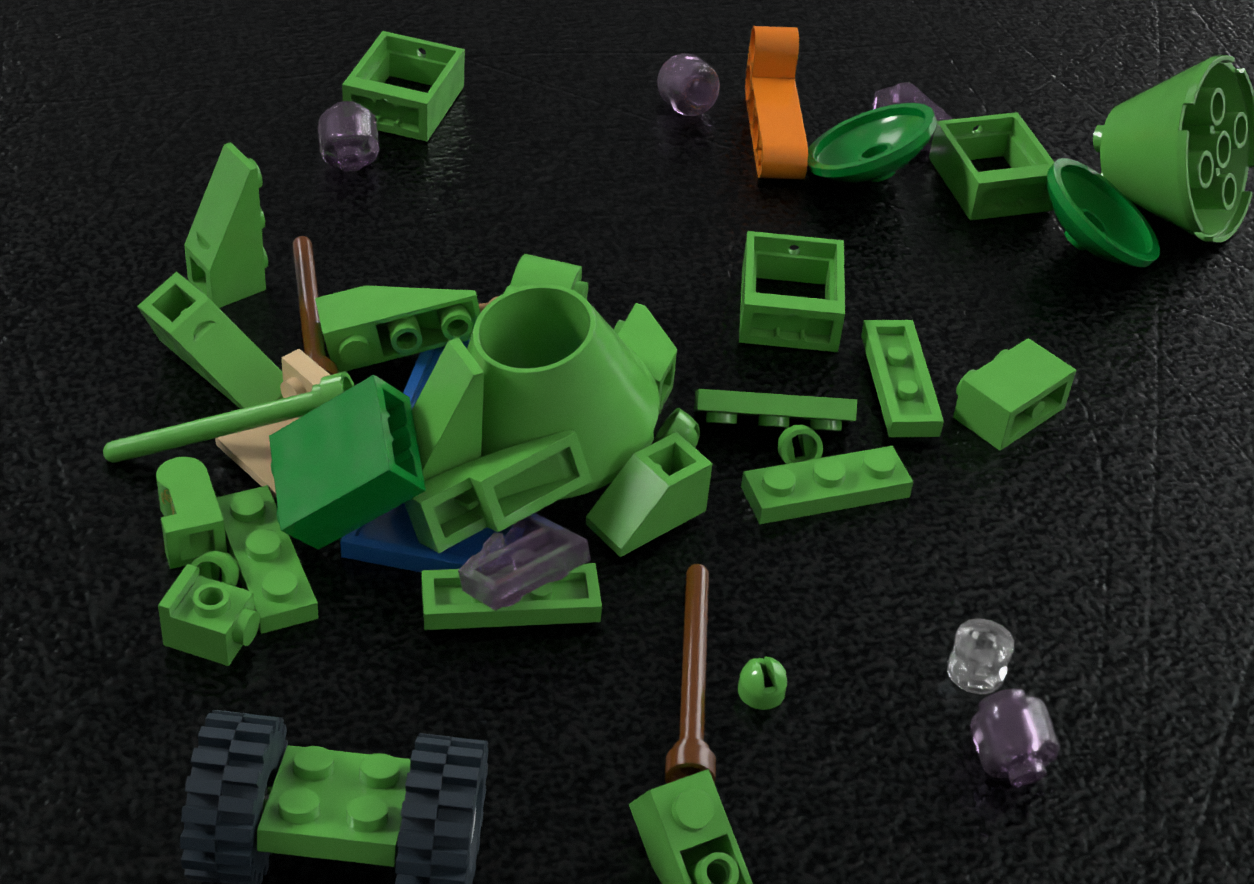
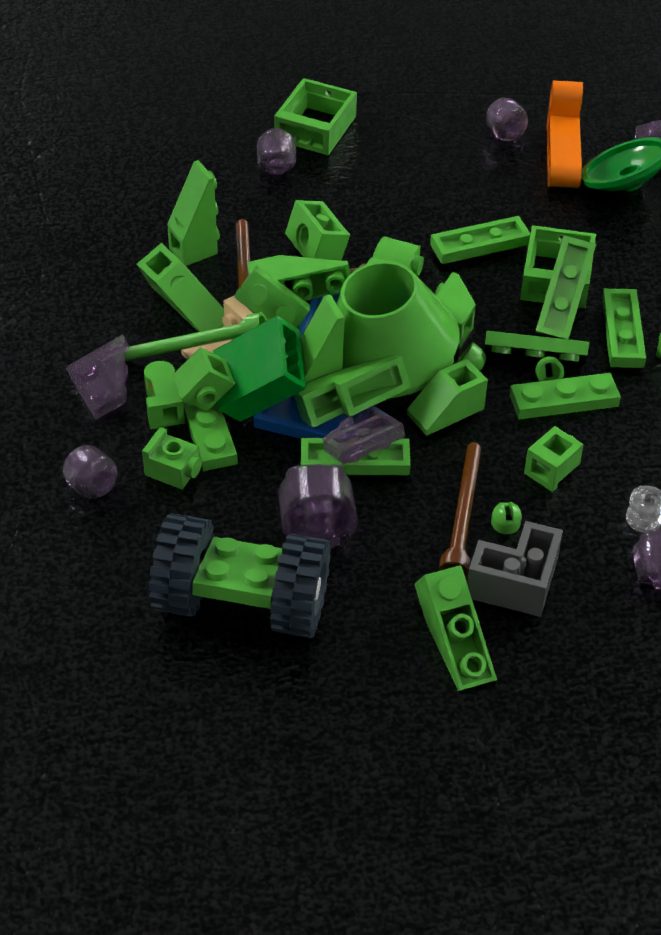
camera: 10 degrees right, 5 degrees up
bright green hinge [191,551,240,587] -> none
none -> clear purple head [63,445,118,499]
none -> clear purple wing [65,334,129,420]
none -> bright green brick [173,347,235,411]
none -> bright green brick [234,265,310,328]
none -> clear purple brick [278,464,358,548]
none -> bright green brick [285,200,350,261]
none -> bright green plate [430,216,530,264]
none -> dark grey brick [467,521,563,617]
none -> bright green brick [524,426,584,492]
none -> bright green plate [536,235,596,339]

